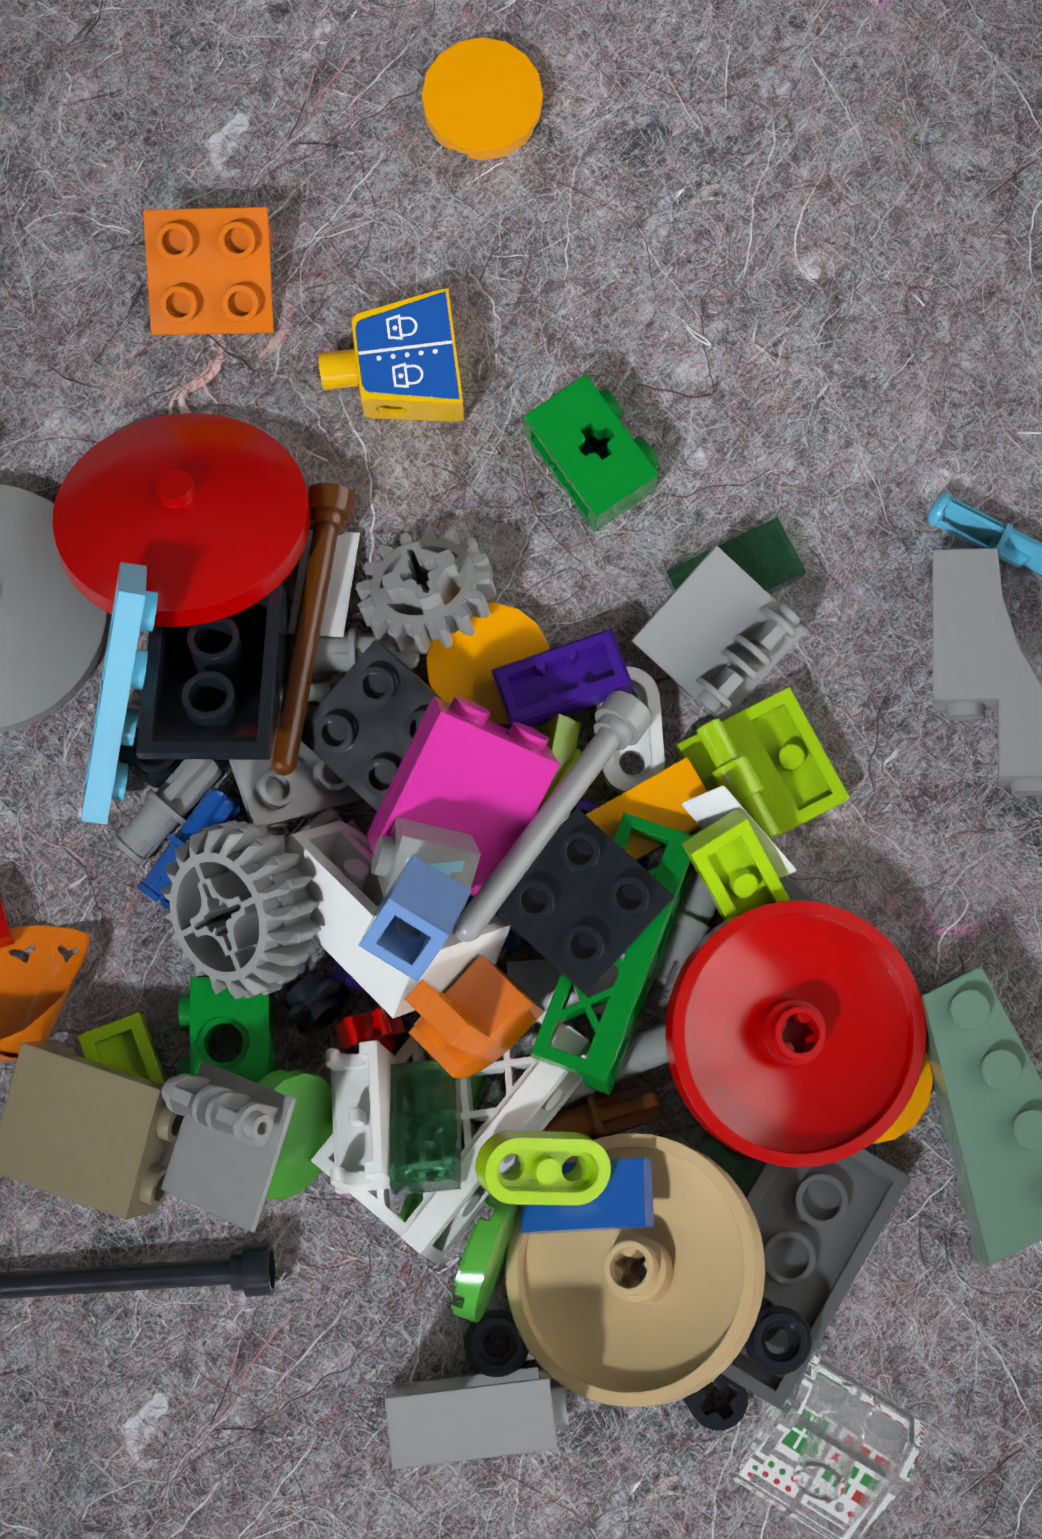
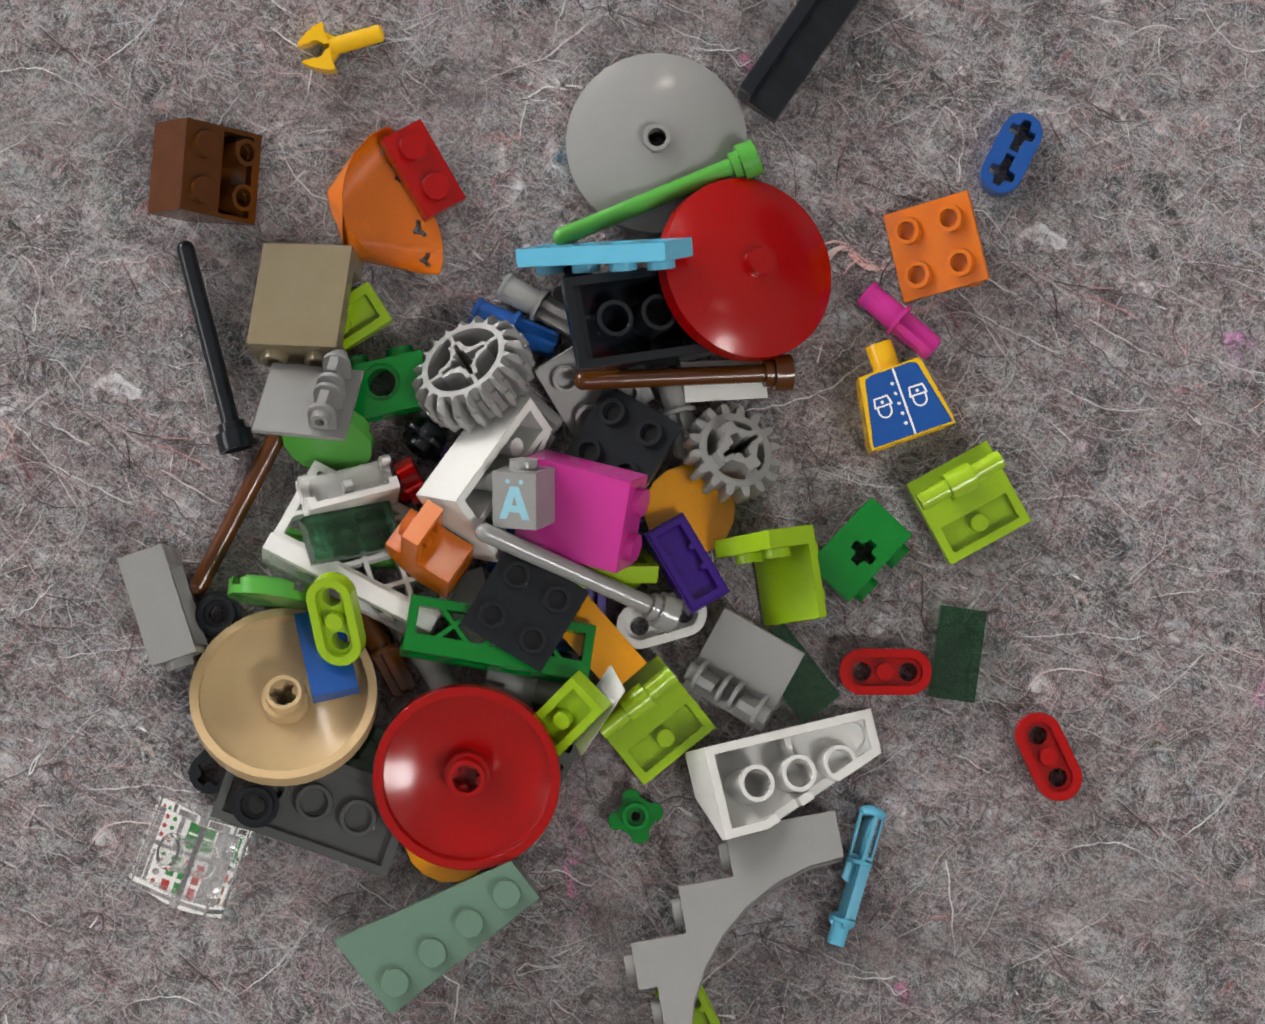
camera: 80 degrees right, 5 degrees up
medium blue brick [358,854,472,982] -> none
light orange tile [421,37,543,161] -> none
none -> reddish brown piece [190,434,283,595]
none -> bright green piece [553,139,764,245]
none -> green plate [608,789,663,844]
none -> white wedge [684,708,882,840]
none -> lime bracket [714,524,827,626]
none -> red plate [838,648,932,695]
none -> dark pink axle [856,281,941,359]
none -> lime plate [905,440,1031,566]
none -> clear green tile [927,605,987,703]
none -> blue beam [978,112,1043,197]
none -> red plate [1013,712,1082,801]

